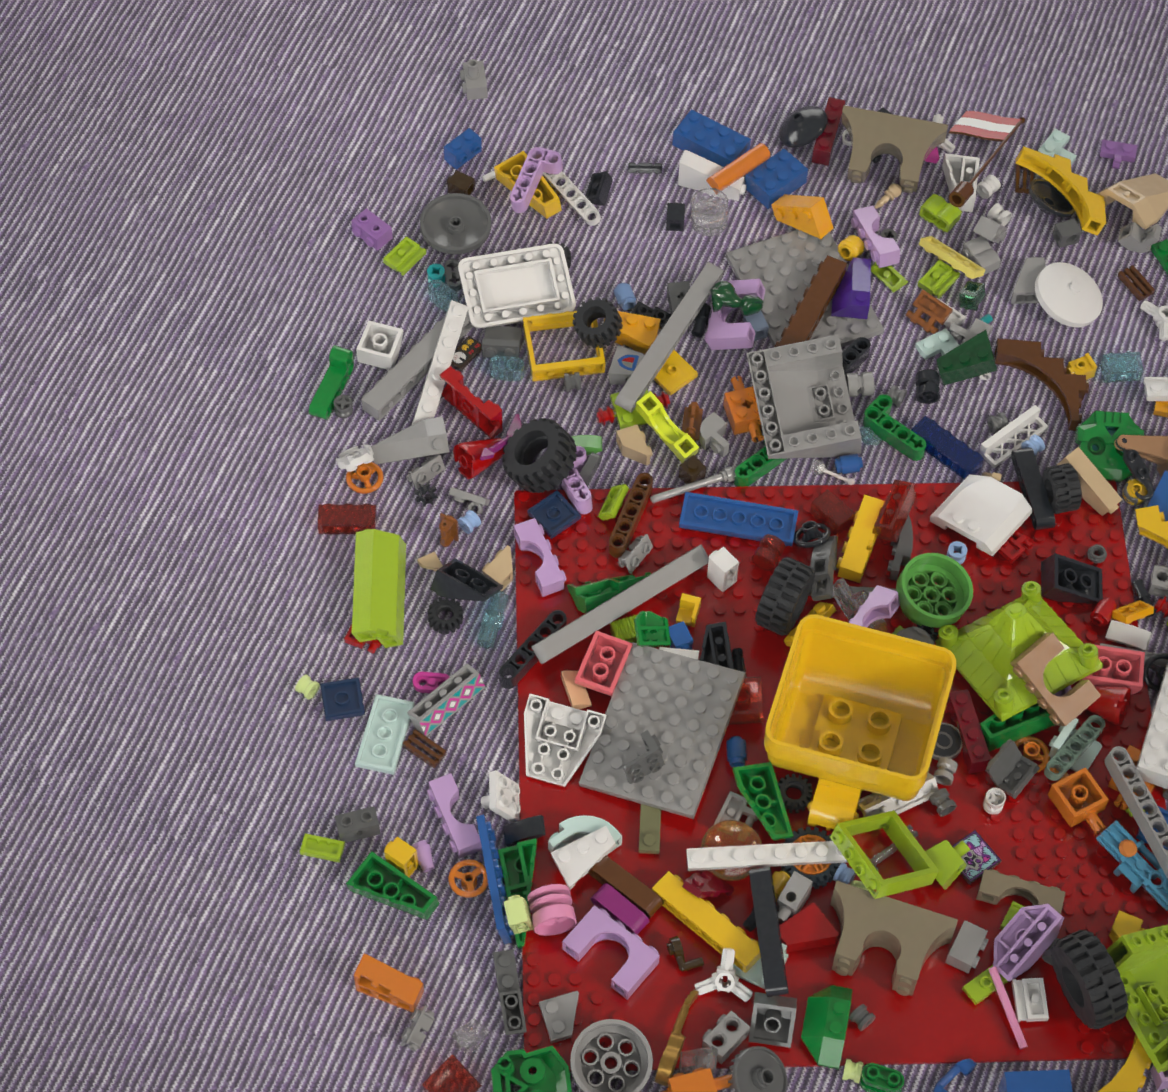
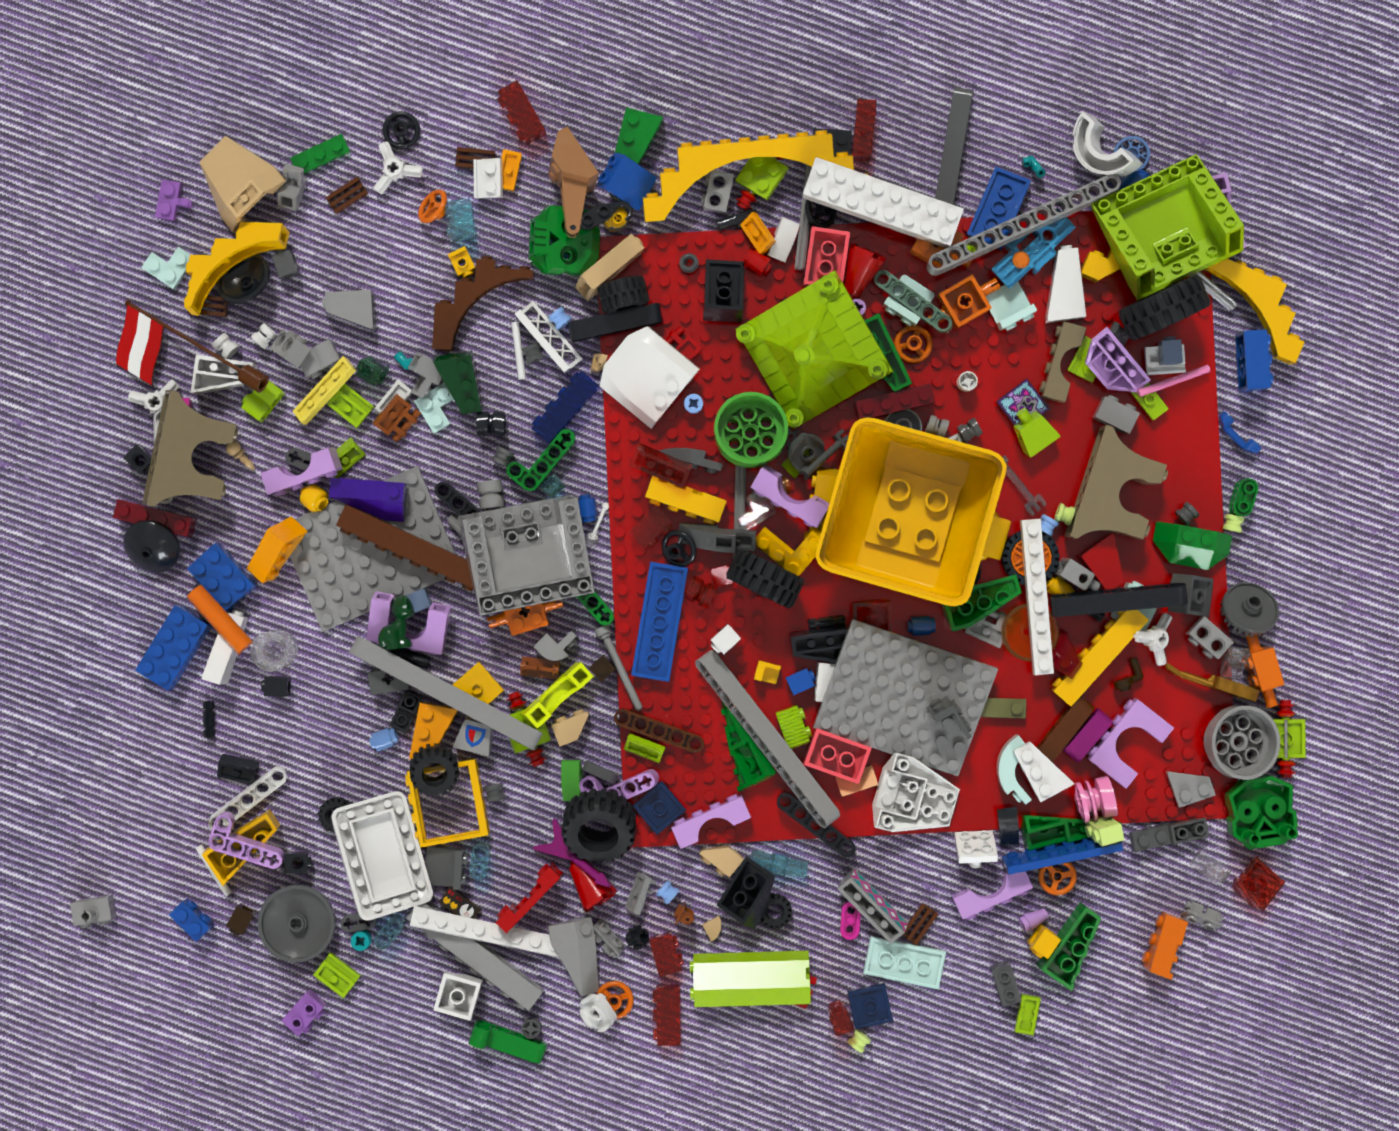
camera: 90 degrees left, 30 degrees up
light grey hinge [618,534,653,574] -> none
green slope [634,611,671,647] -> none
lime window [830,810,939,899] -> none
dark grey bracket [986,739,1040,799] -> none
medium nougat arch [1011,633,1101,726] -> none
white dish [1035,262,1103,327] -> none
none -> black brick [282,851,311,873]
none -> orange piece [418,189,447,223]
none -> white bar [511,322,526,380]
none -> clear red brick [649,930,685,977]
none -> clear red brick [827,1000,854,1036]
none -> light aqua bracket [986,282,1037,331]
none -> white slope [1045,245,1086,324]
none -> sand blue brick [1158,336,1183,366]
none -> light grey axle [1189,271,1237,310]

